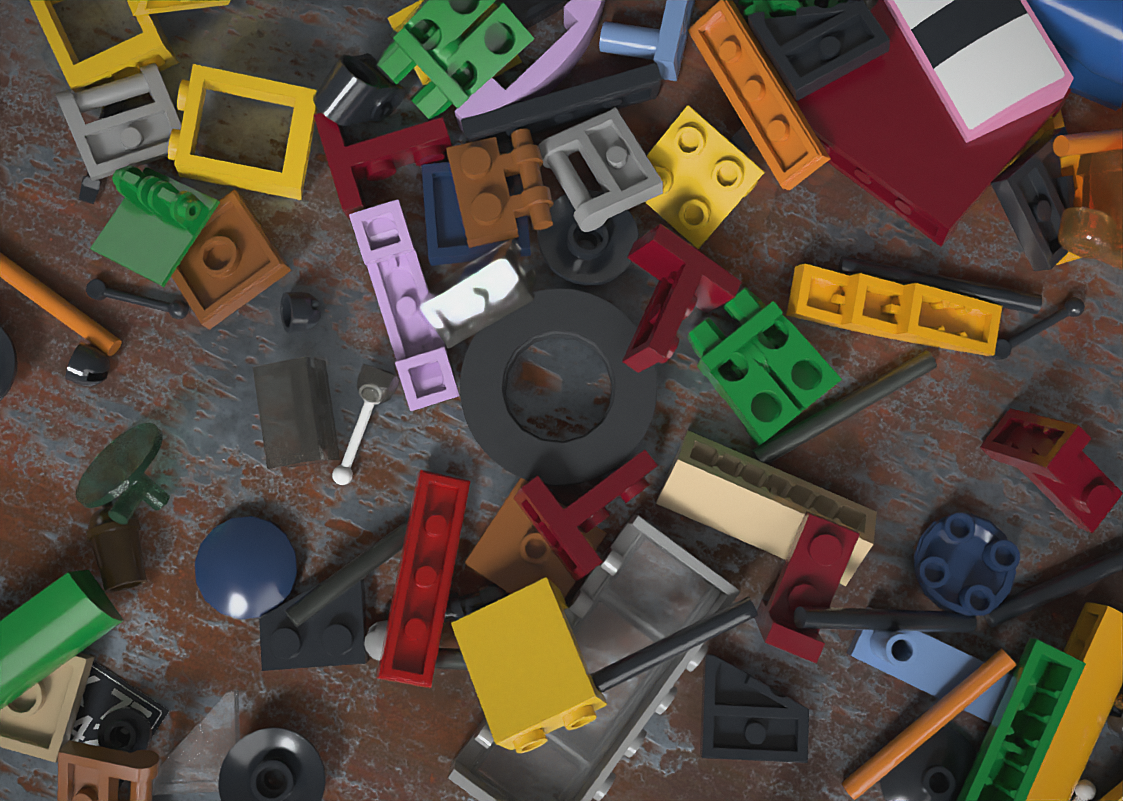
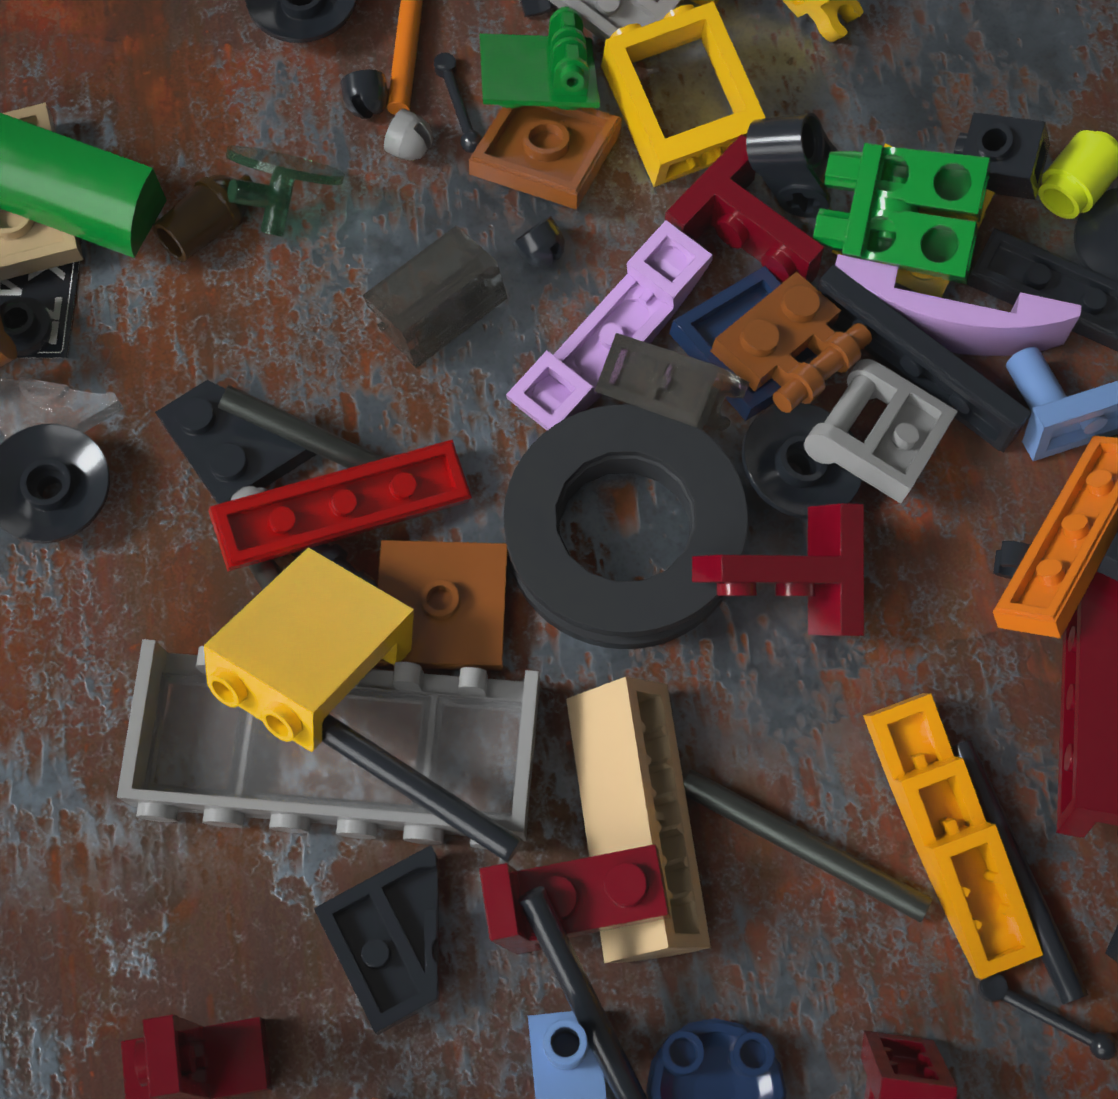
camera: 60 degrees right, 15 degrees down
dark blue dish [195,516,297,619] -> none
hinge [332,363,400,485] -> none
dark red bracket [513,450,658,581] -> none
yellow hinge [645,105,765,249] -> none
green hips [687,288,842,446] -> none
none -> light grey hinge [384,108,433,160]

